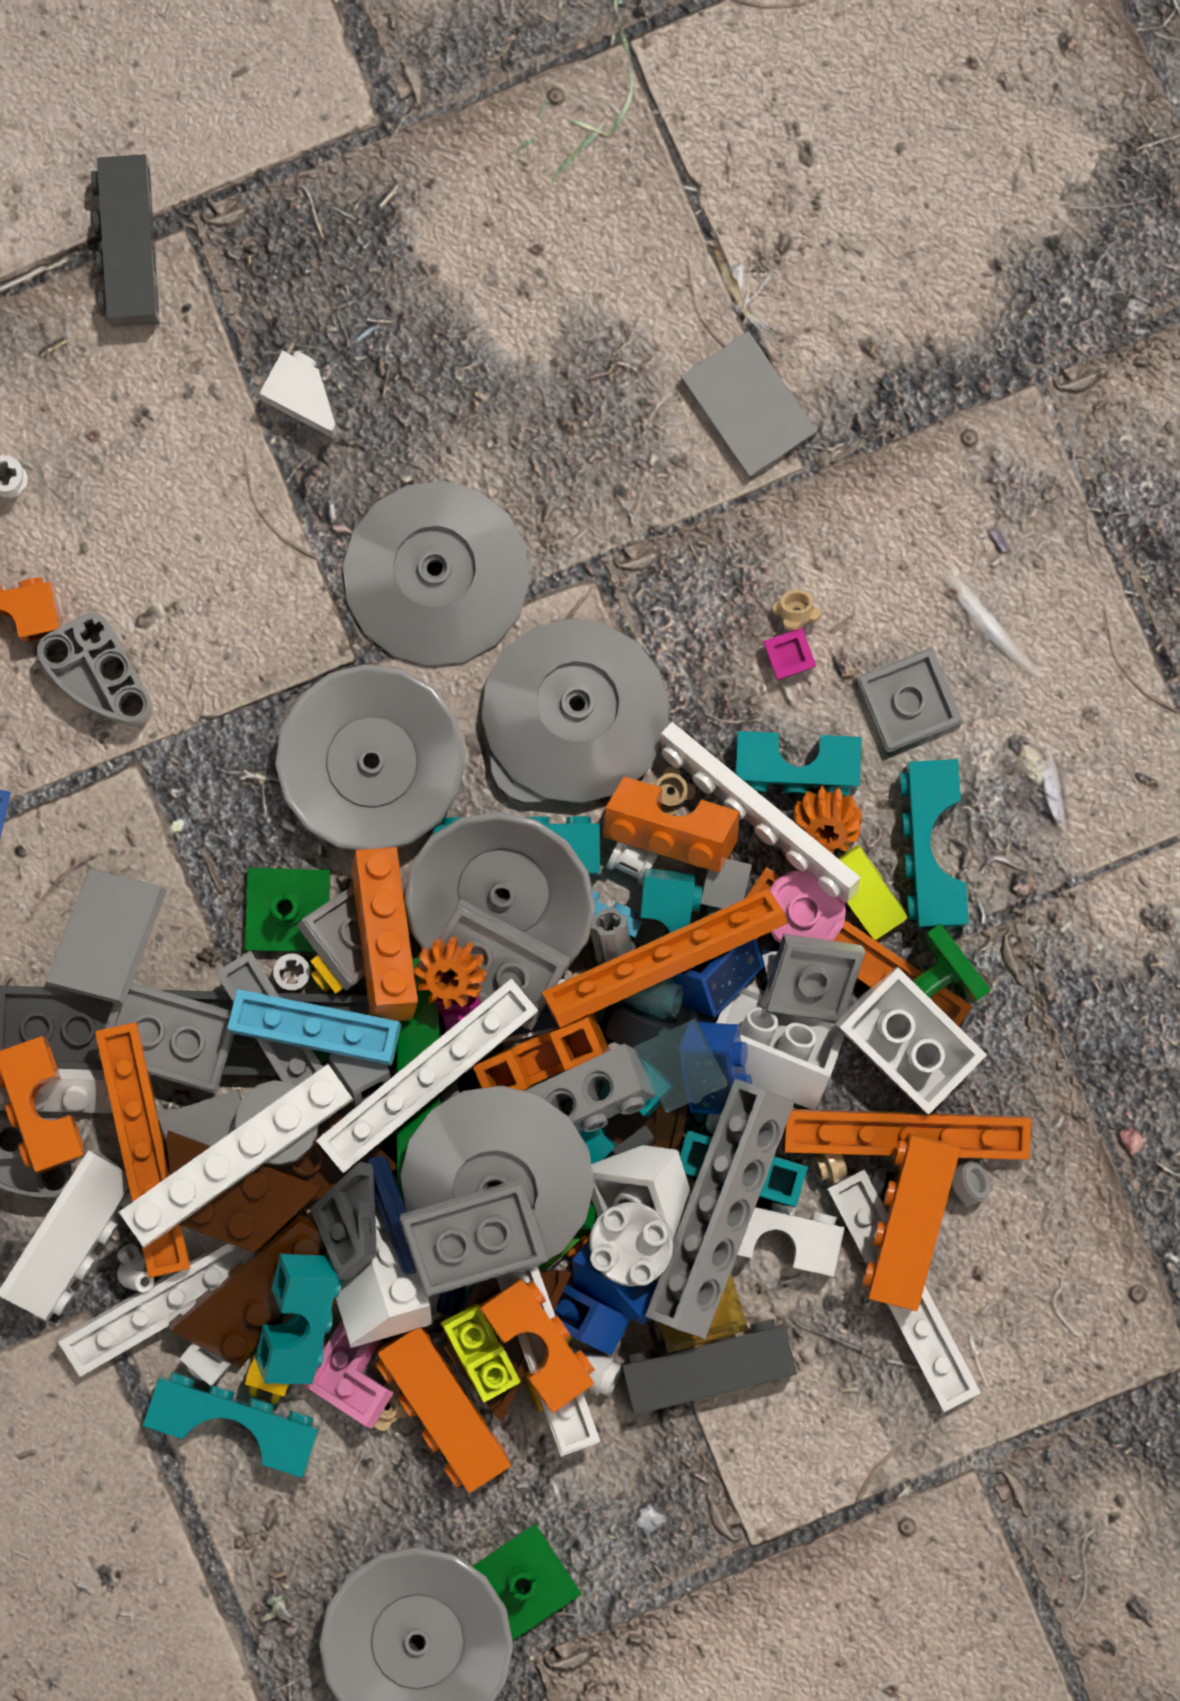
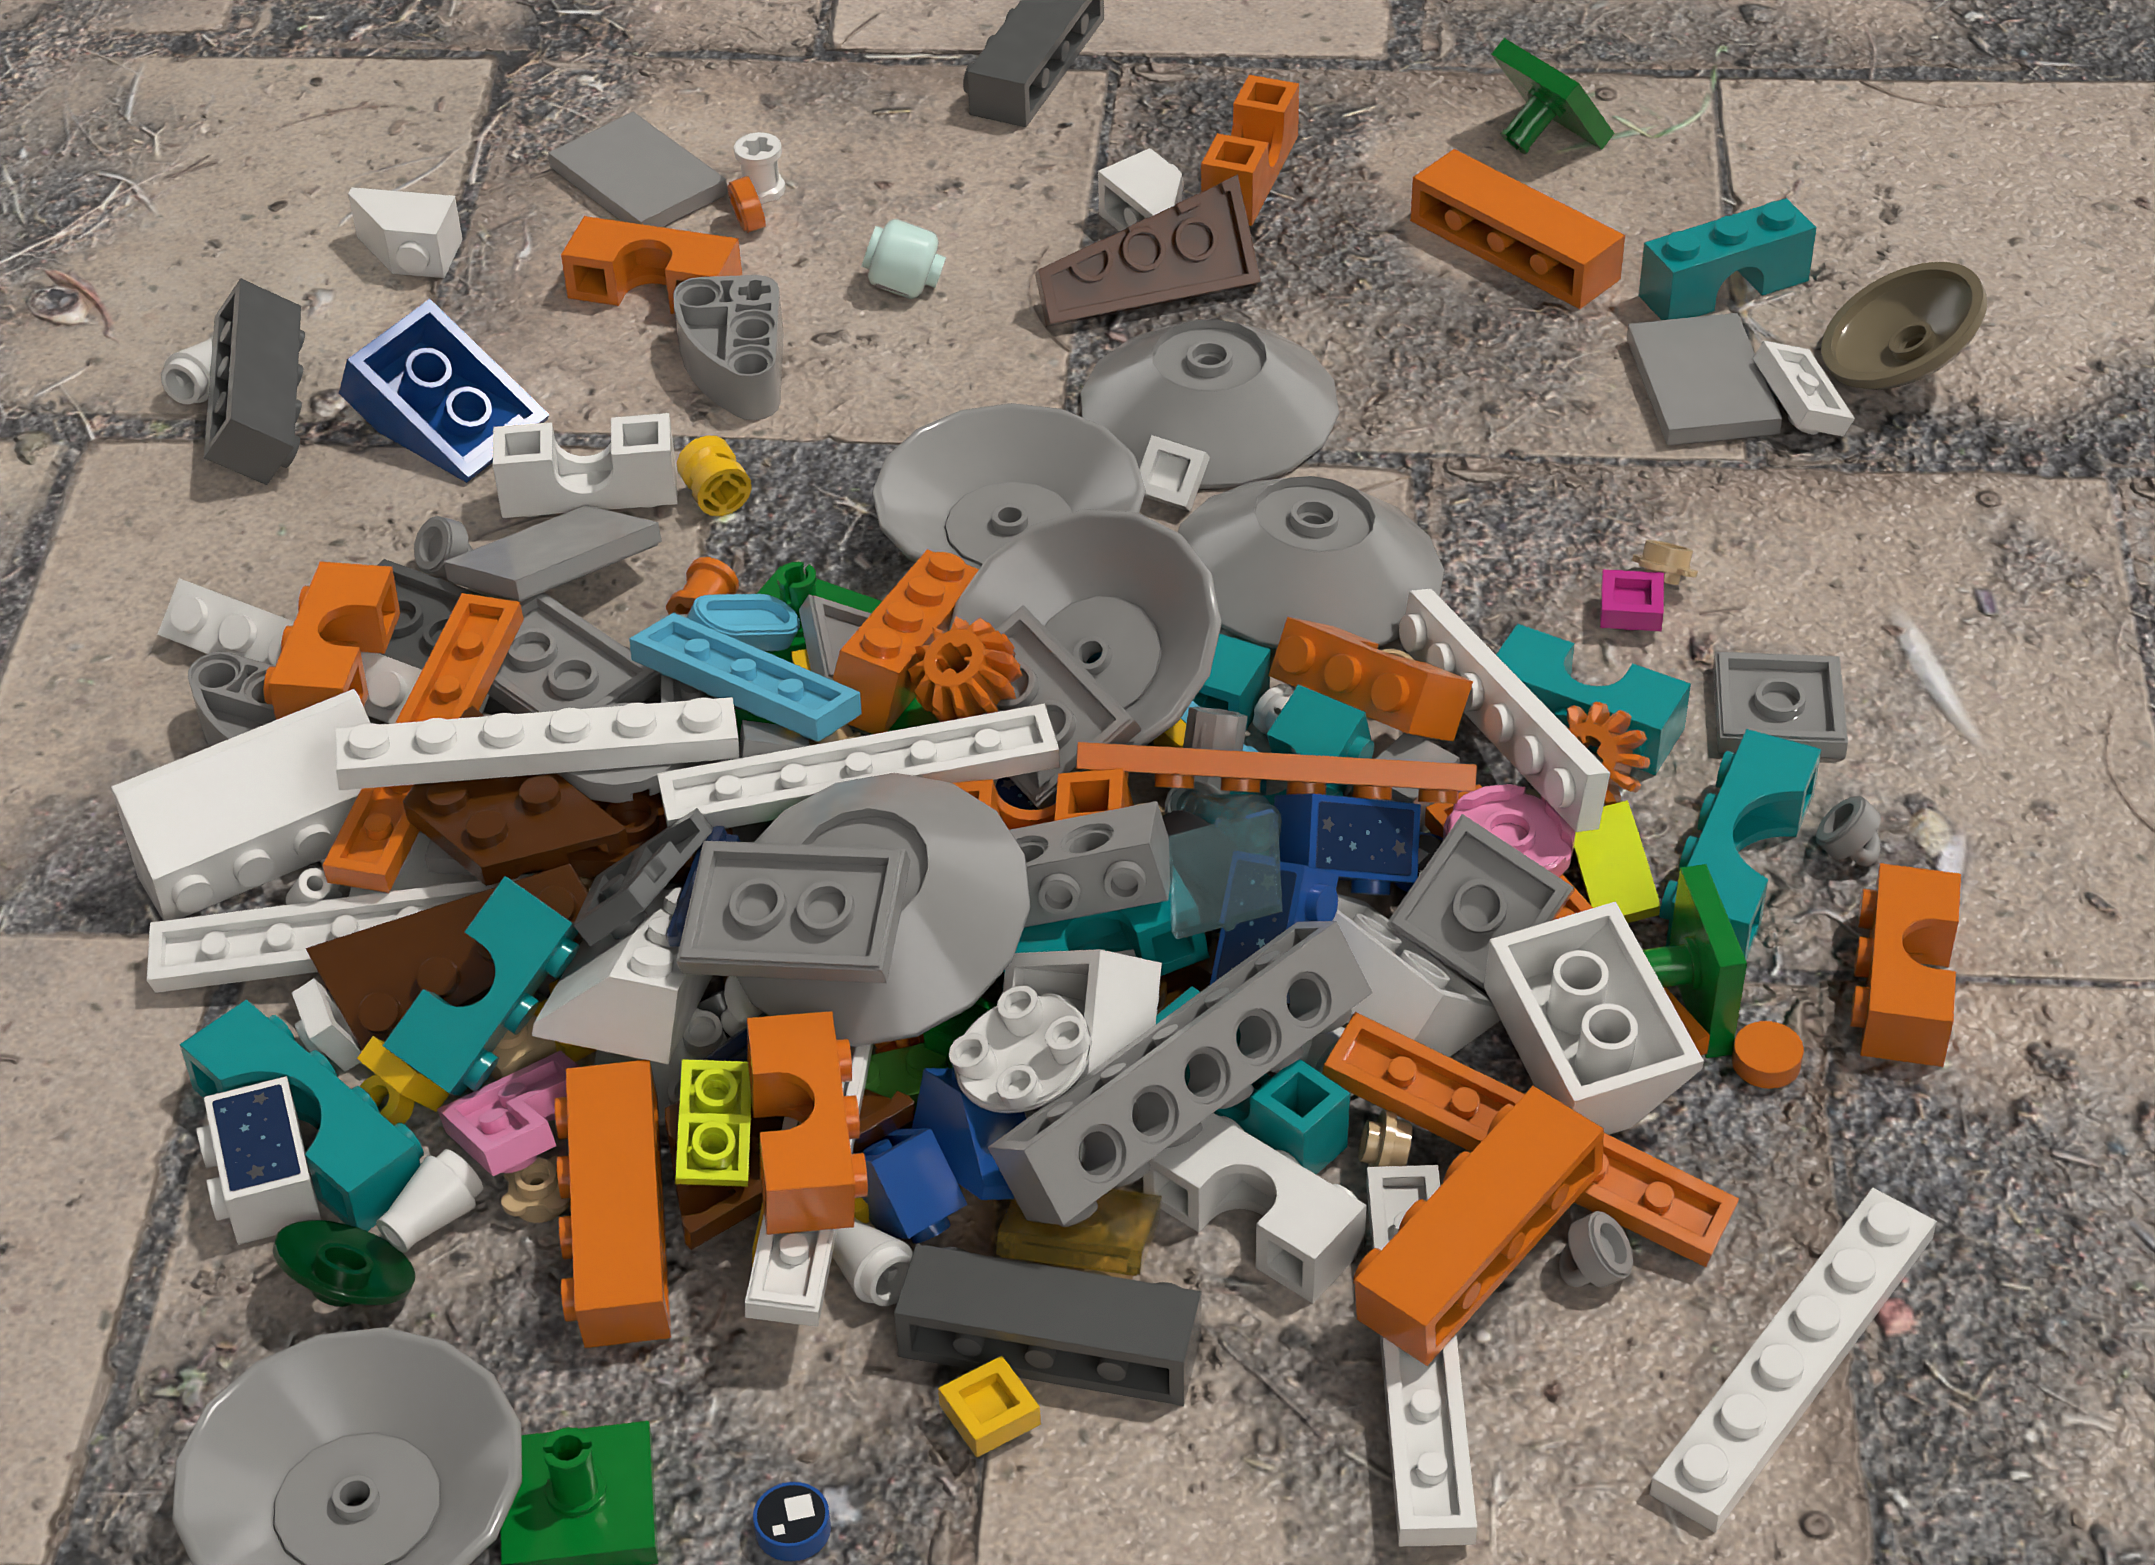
camera: 30 degrees right, 40 degrees down
none -> brick [196,1076,321,1245]
none -> dark green dish [273,1220,415,1307]
none -> white cone [376,1149,483,1252]
none -> light grey tile [414,516,473,578]
none -> white arch [493,413,678,518]
none -> orange bush [666,557,739,615]
none -> yellow wheel [676,435,752,516]
none -> medium azure tile [686,594,800,651]
none -> orange tile [727,176,766,233]
none -> tile [753,1482,831,1562]
none -> light aqua head [861,219,946,299]
none -> yellow plate [938,1356,1041,1458]
none -> reddish brown wing [1035,175,1261,327]
none -> white plate [1139,435,1210,512]
none -> orange arch [1201,75,1299,226]
none -> orange brick [1410,149,1625,309]
none -> green tile [1491,38,1615,154]
none -> teal arch [1638,198,1817,320]
none -> white plate [1649,1188,1937,1533]
none -> orange tile [1732,1021,1804,1089]
none -> white plate [1753,340,1855,437]
none -> light grey tile [1816,796,1881,867]
none -> dark tan dish [1821,262,1987,390]
none -> orange arch [1850,863,1961,1067]

